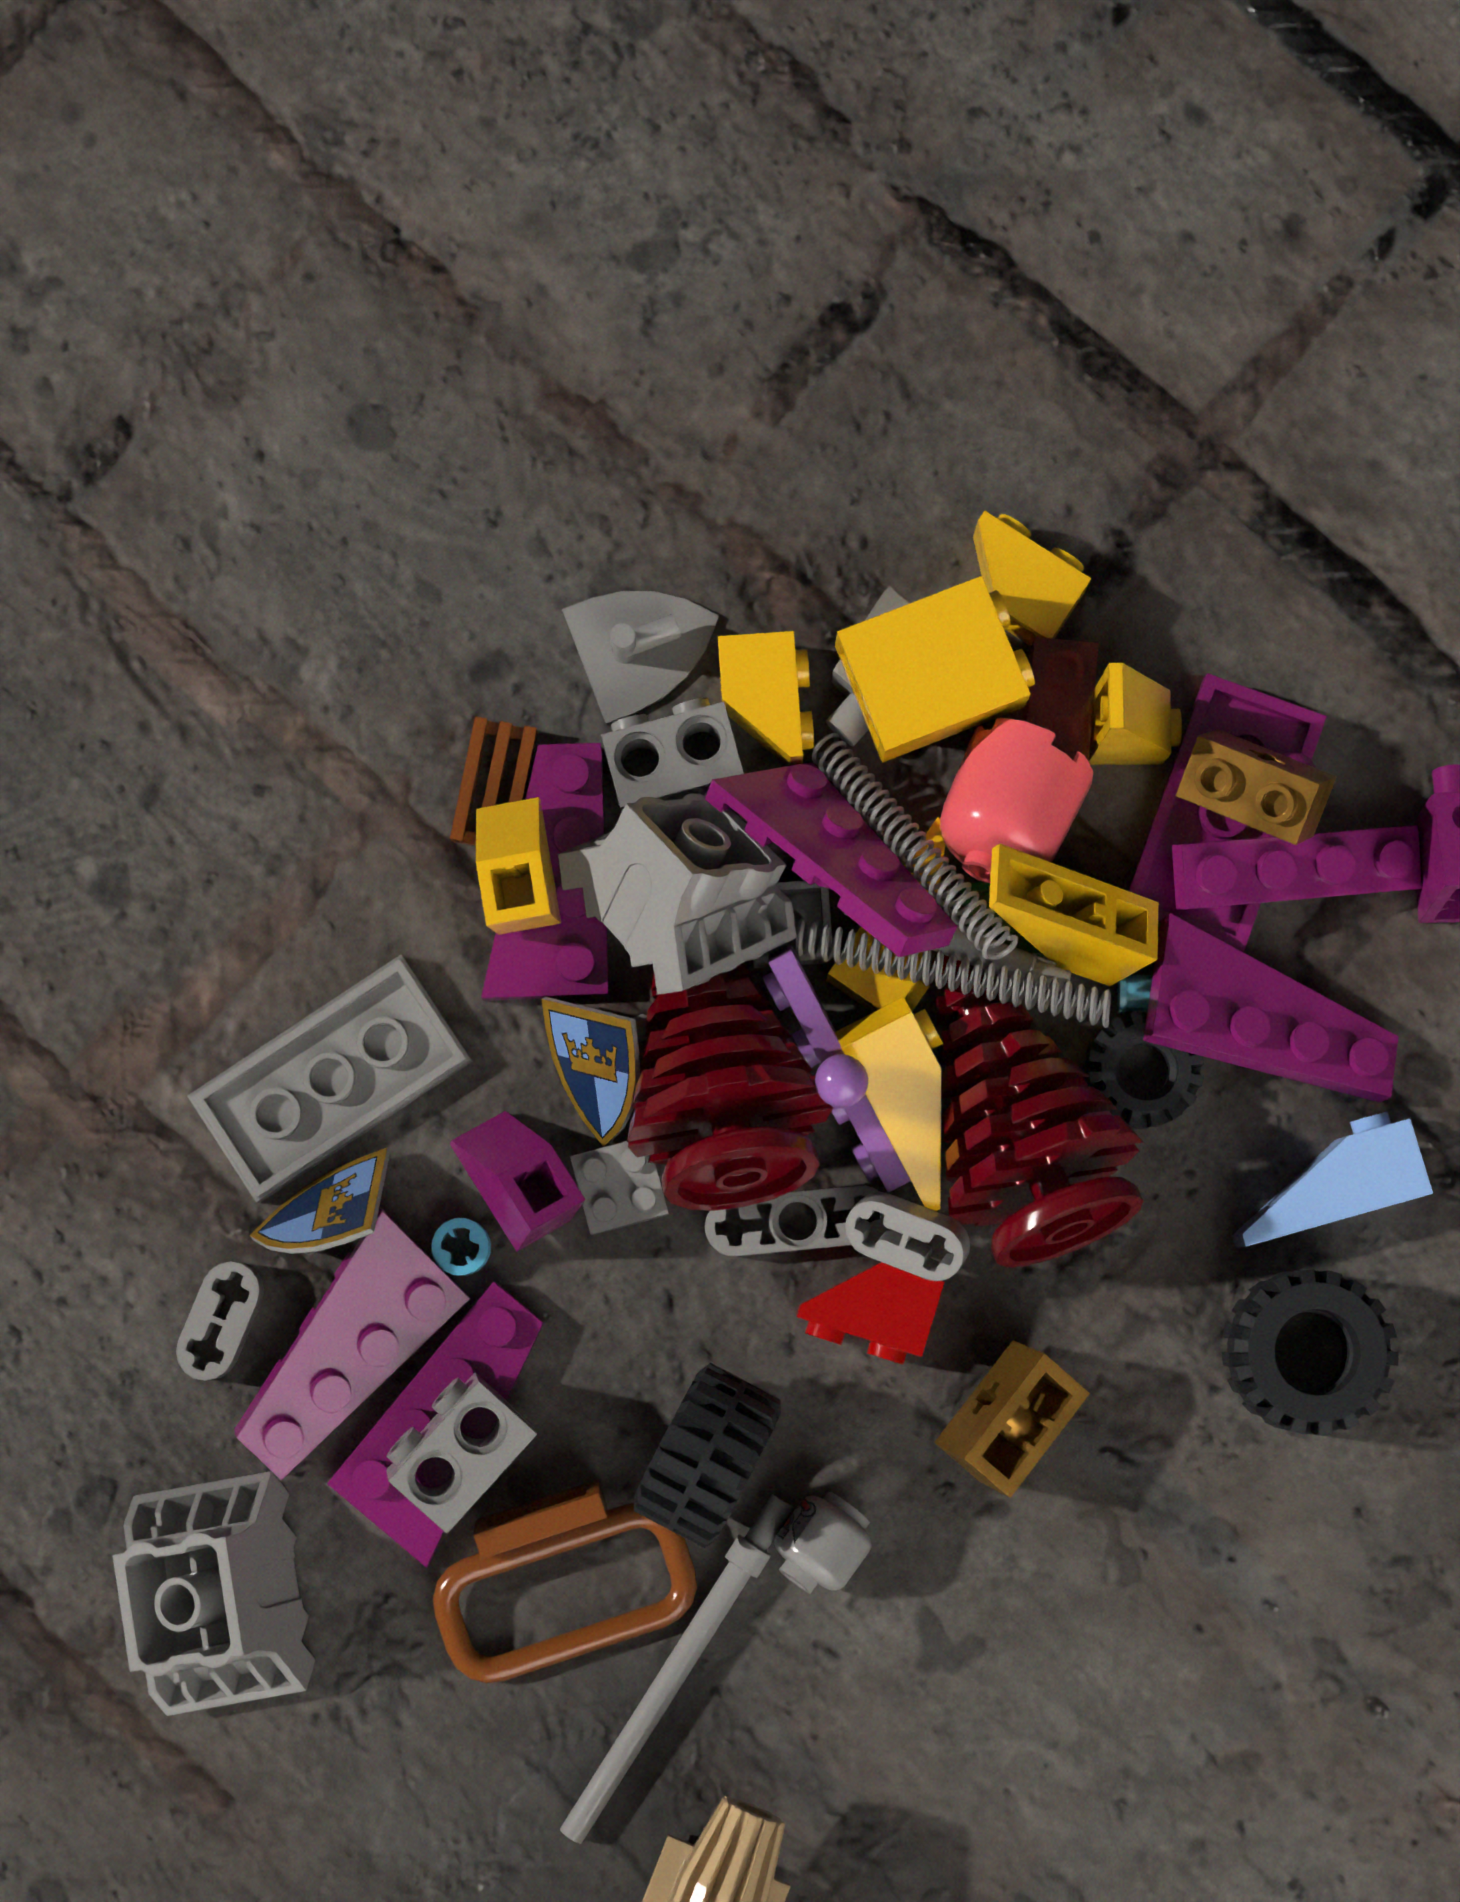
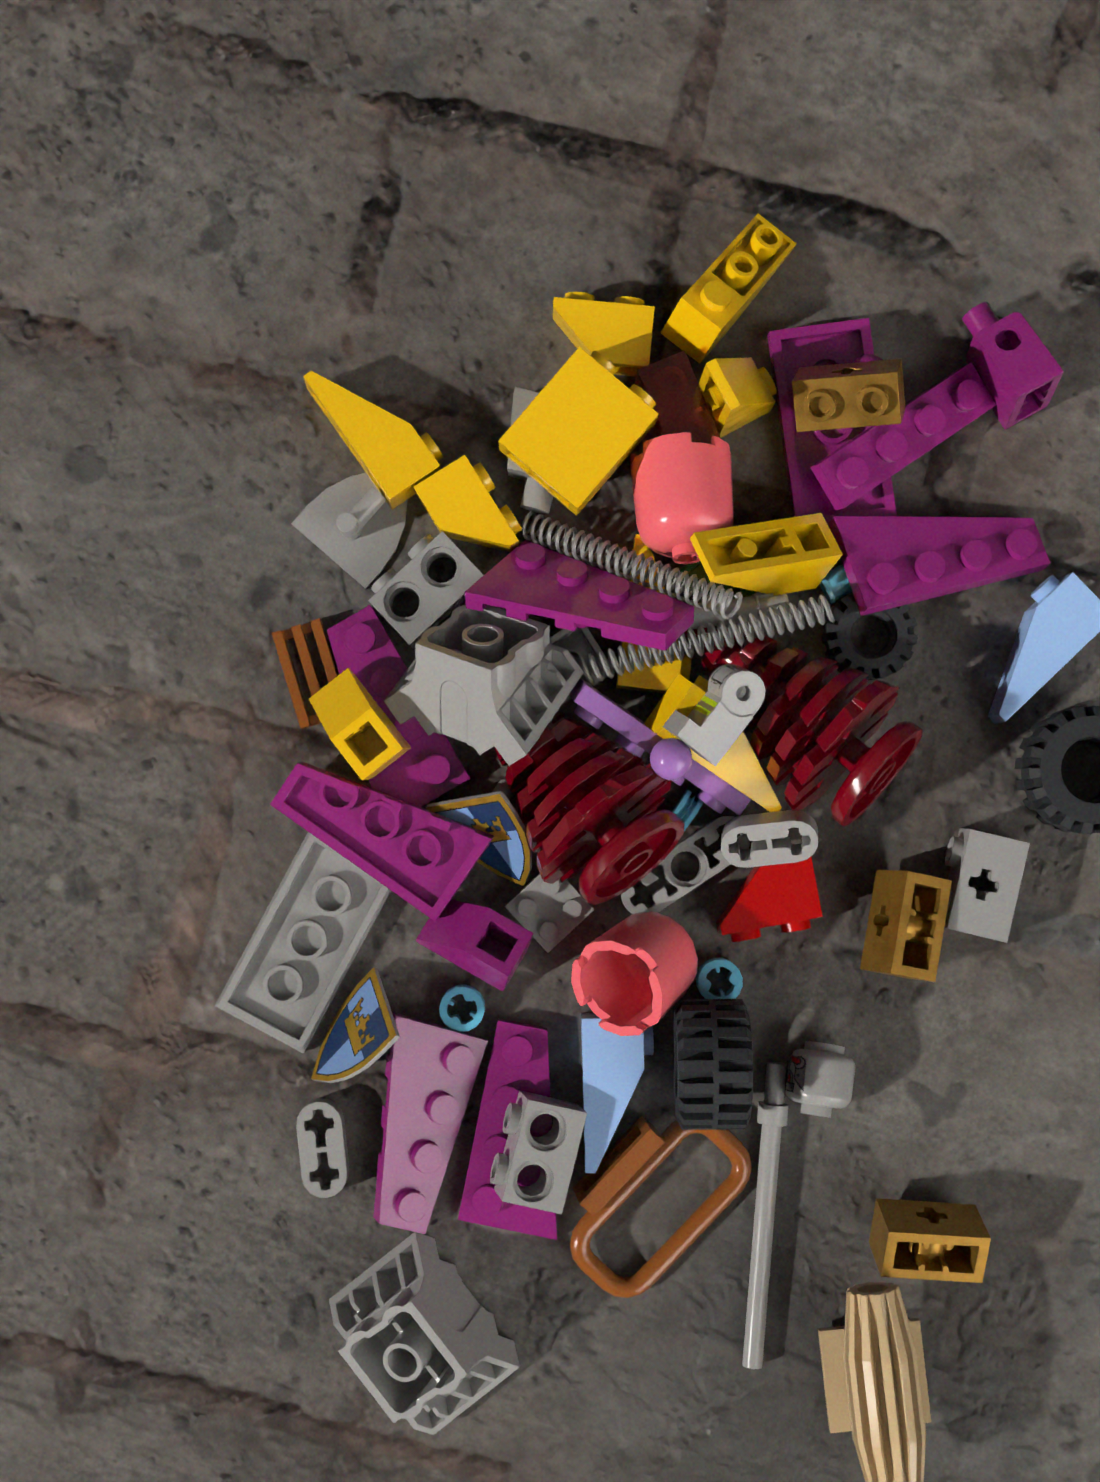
camera: 30 degrees left, 5 degrees up
none -> magenta wing [270,761,495,921]
none -> yellow slope [303,371,443,510]
none -> coral cylinder [571,911,698,1036]
none -> light blue slope [581,1013,654,1173]
none -> yellow slope [661,213,797,364]
none -> light grey leg [663,664,766,766]
none -> medium azure piece [671,790,704,831]
none -> medium azure bush [696,958,743,999]
none -> pearl gold brick [869,1198,991,1283]
none -> light grey brick [944,828,1030,943]

